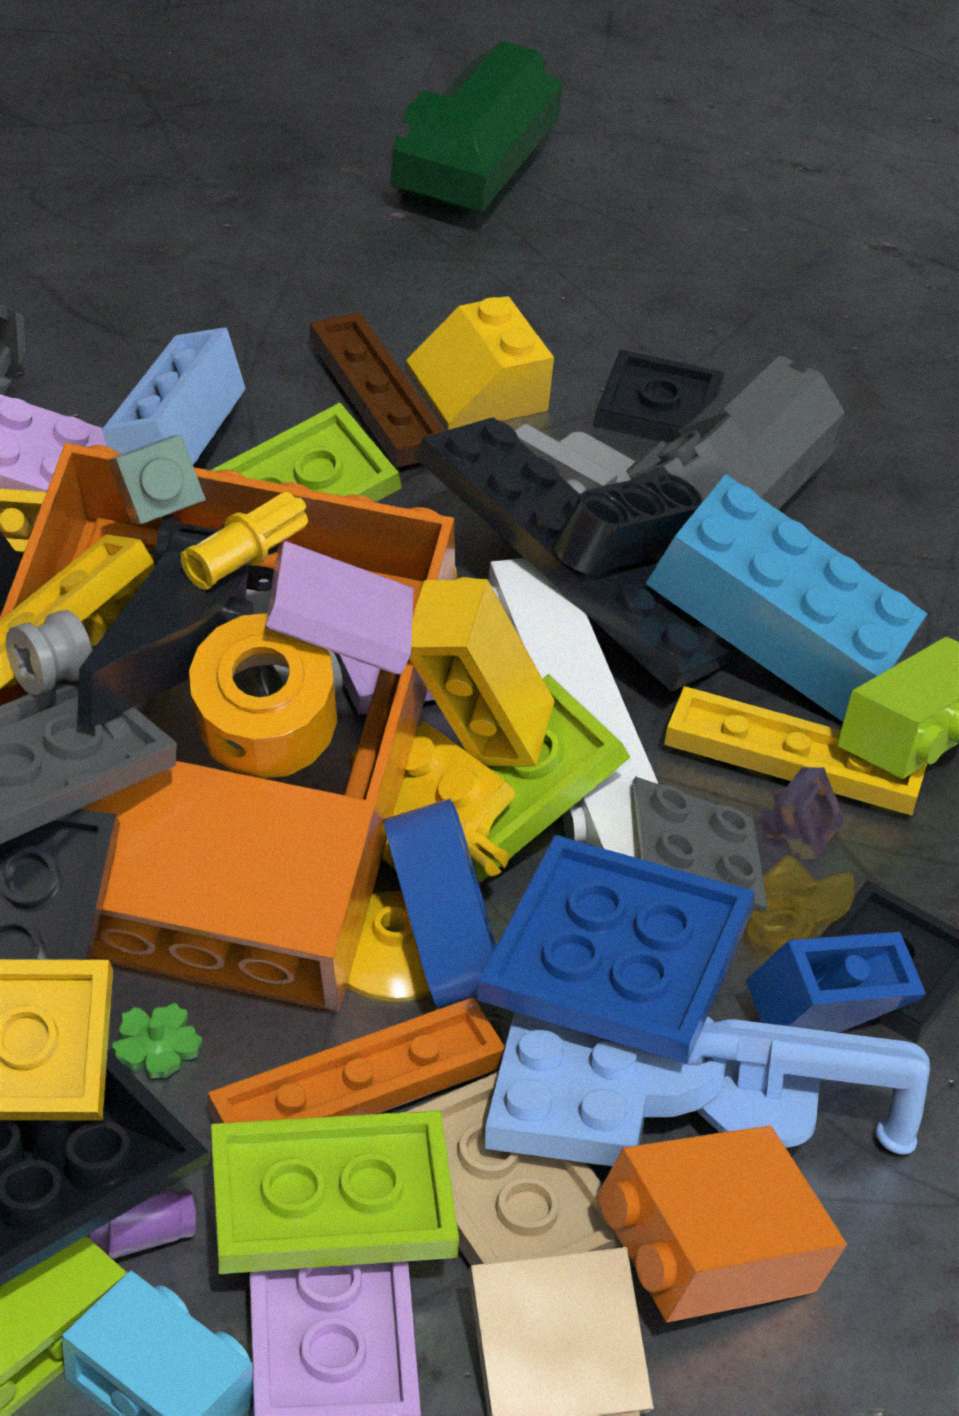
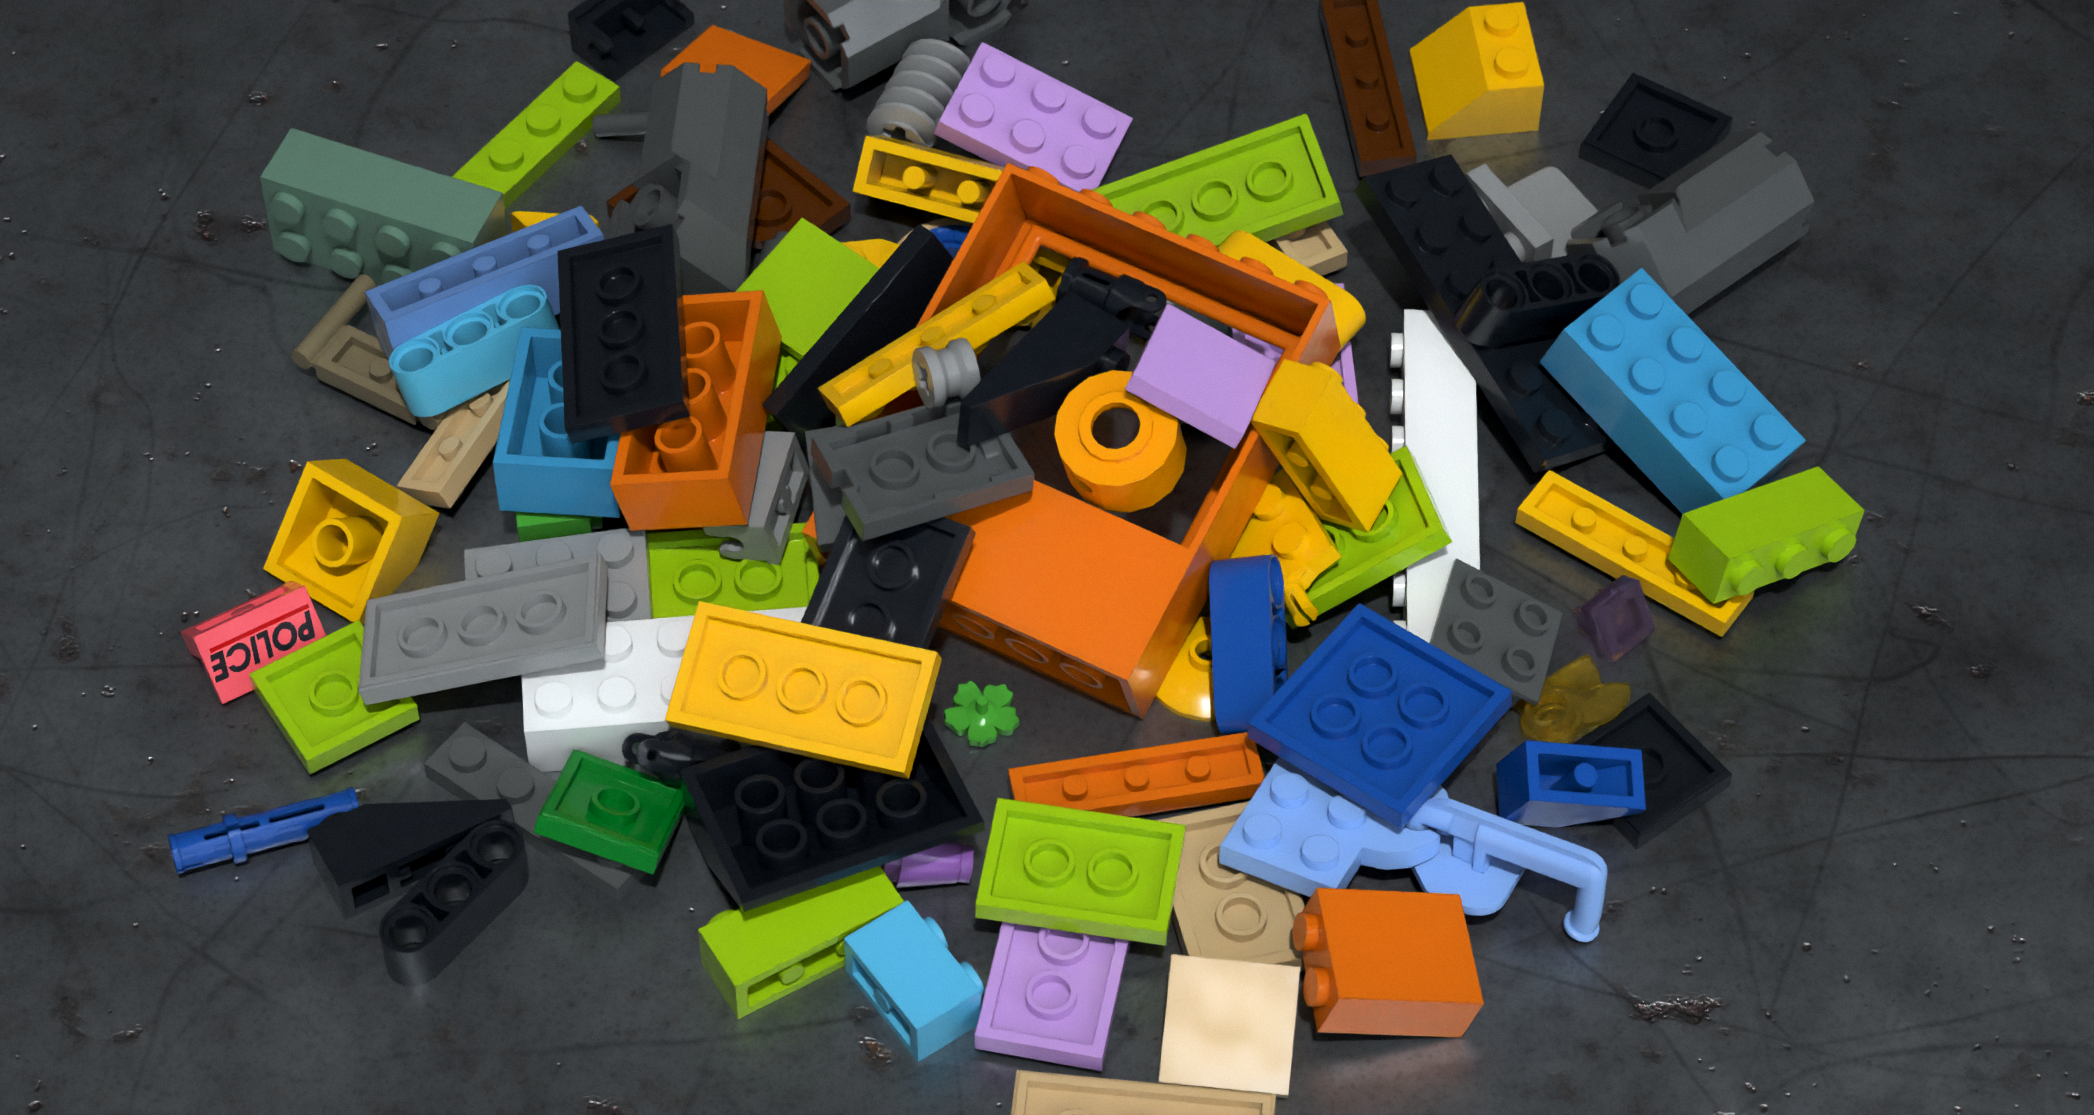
camera: 20 degrees right, 10 degrees up
light blue brick [102,327,246,464] -> none
sand green brick [107,435,206,524] -> none
yellow axle [181,492,309,590] -> none

